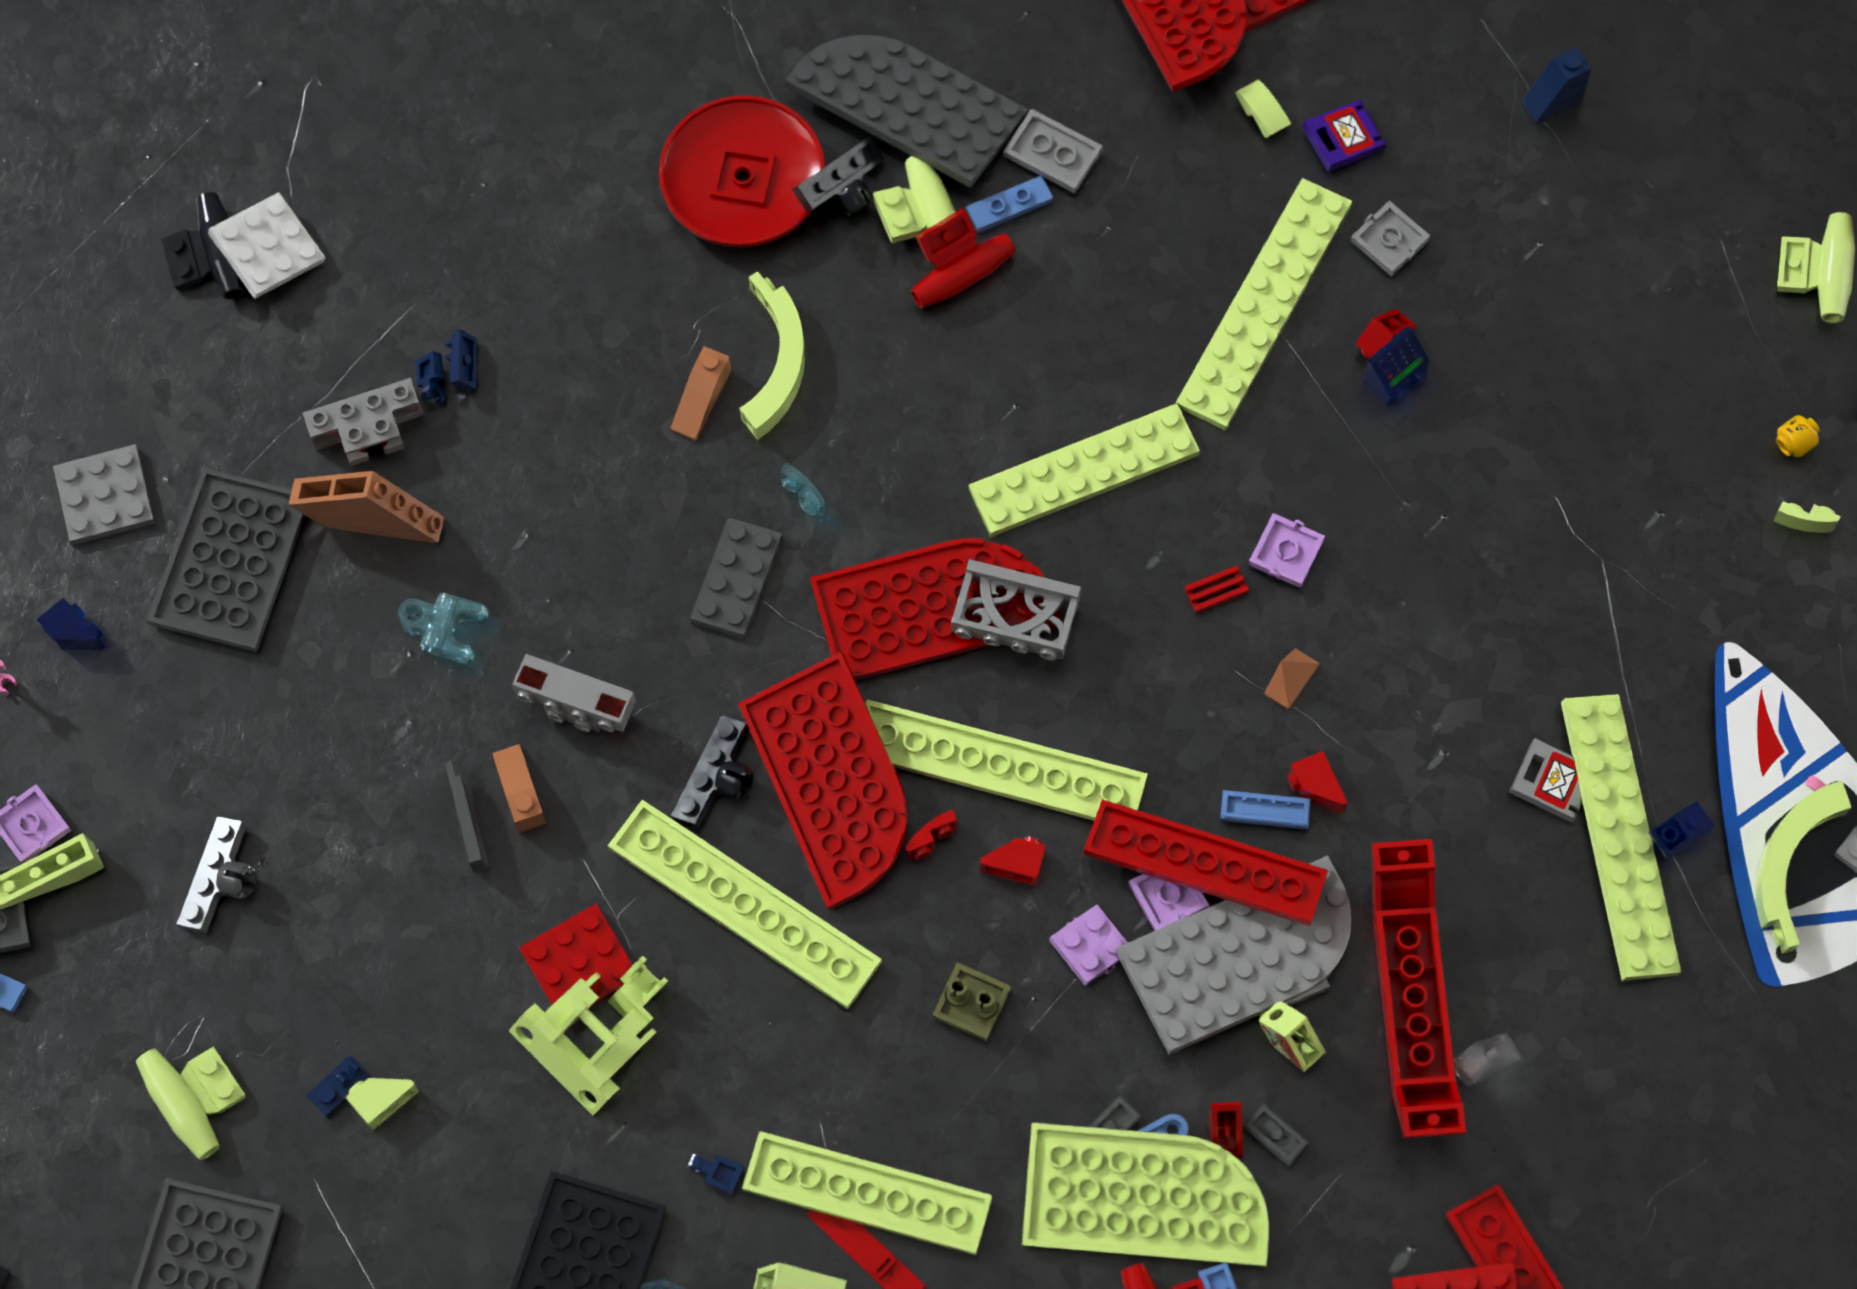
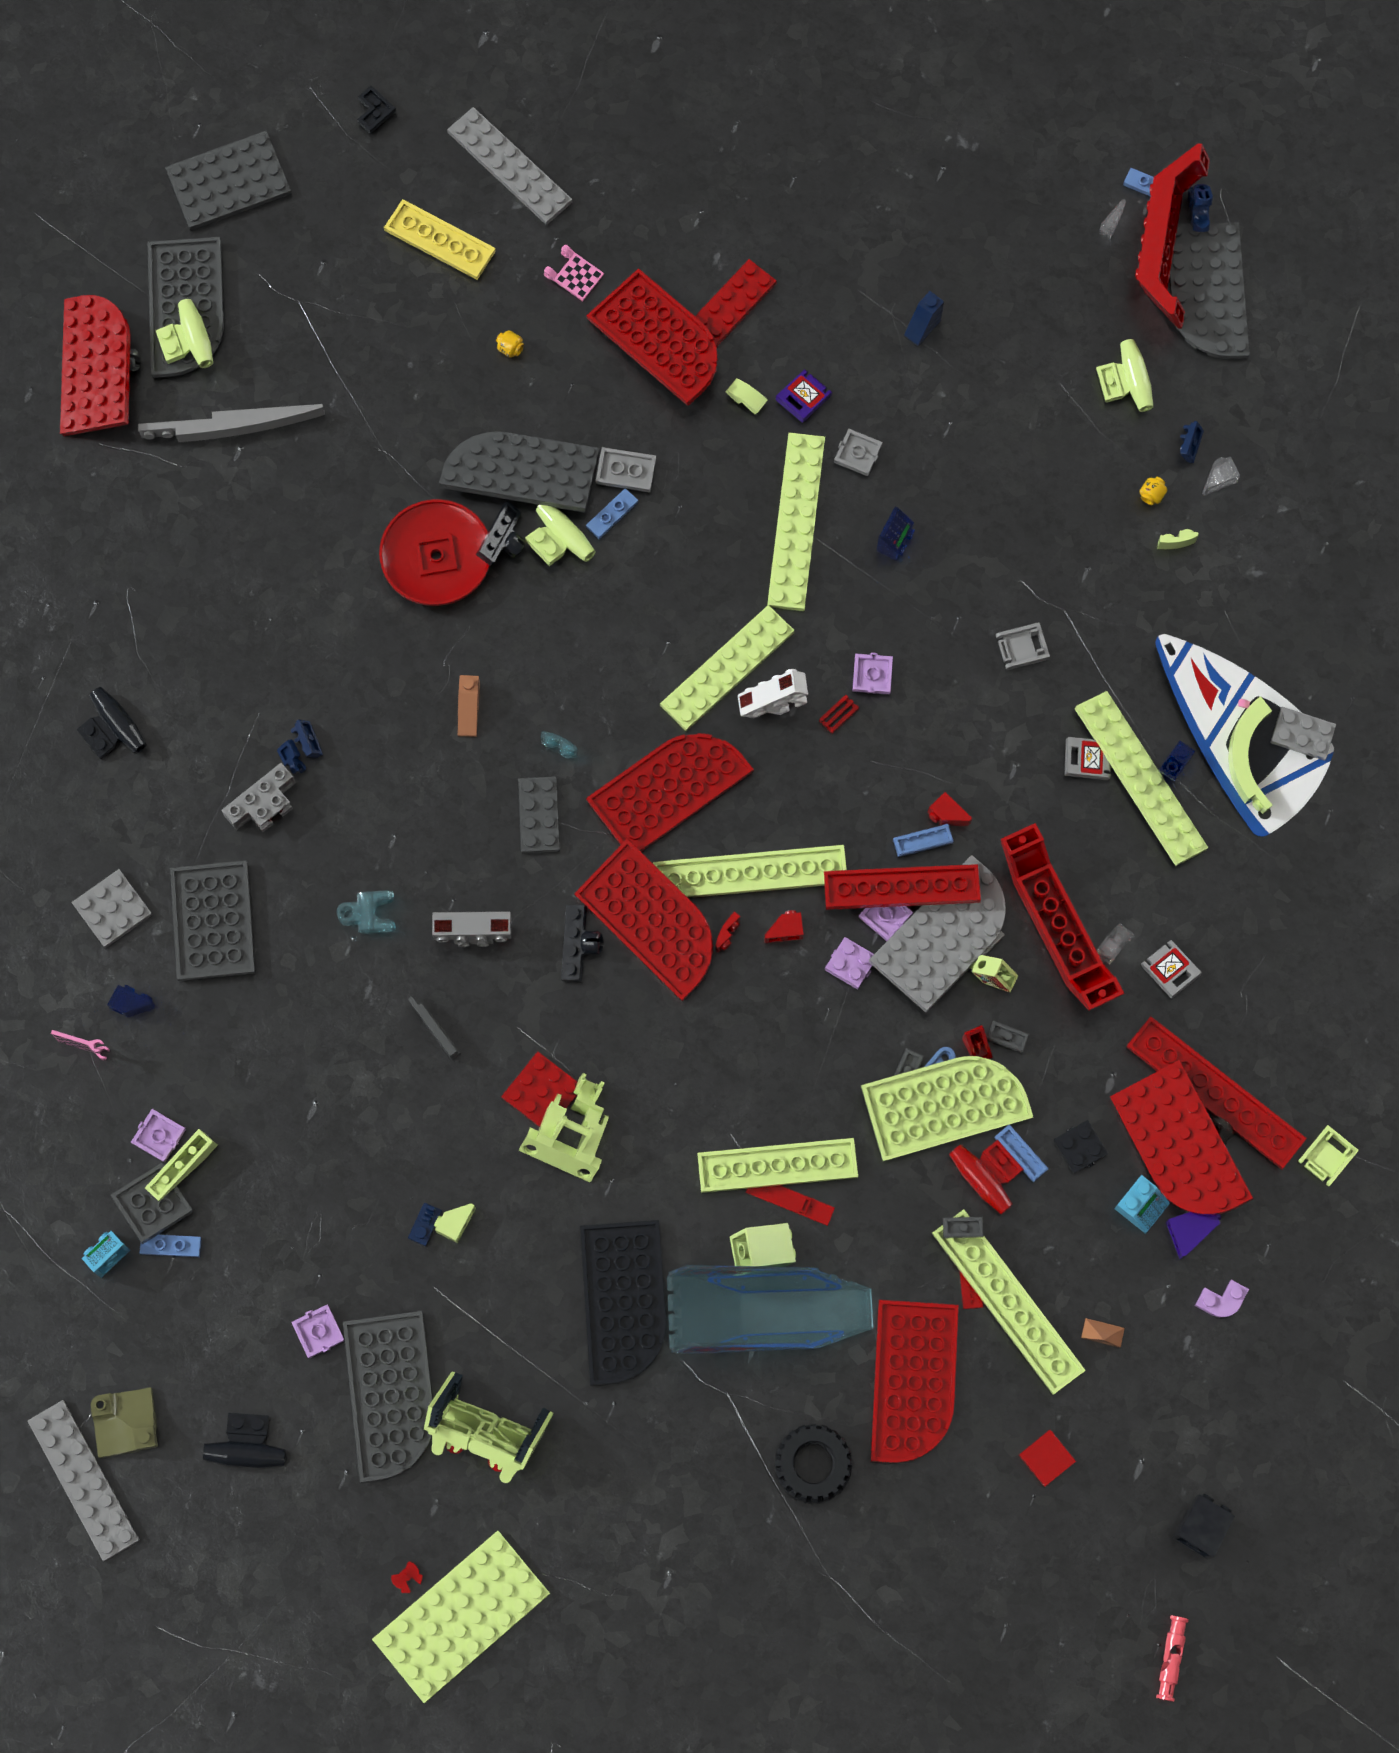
camera: 25 degrees left, 5 degrees up
yellowish green plate [136,1047,246,1160] -> none
plate [177,817,256,933] -> none
white plate [208,192,325,299] -> none
nougat slope [288,471,444,543] -> none
nougat slope [492,744,547,833] -> none
yellowish green plate [608,800,882,1010] -> none
dark blue plate [689,1154,744,1195] -> none
yellowish green arch [739,271,805,440] -> none
red plate [910,208,1016,309] -> none
olive plate [932,962,1011,1042] -> none
light grey fence [951,559,1081,660] -> none
nougat slope [1264,648,1320,710] -> none
red slope [1356,309,1417,362] -> none
none -> lavender plate [291,1304,345,1359]
none -> white piece [738,669,808,718]
none -> light grey container [996,623,1050,670]
none -> container [1141,940,1202,999]

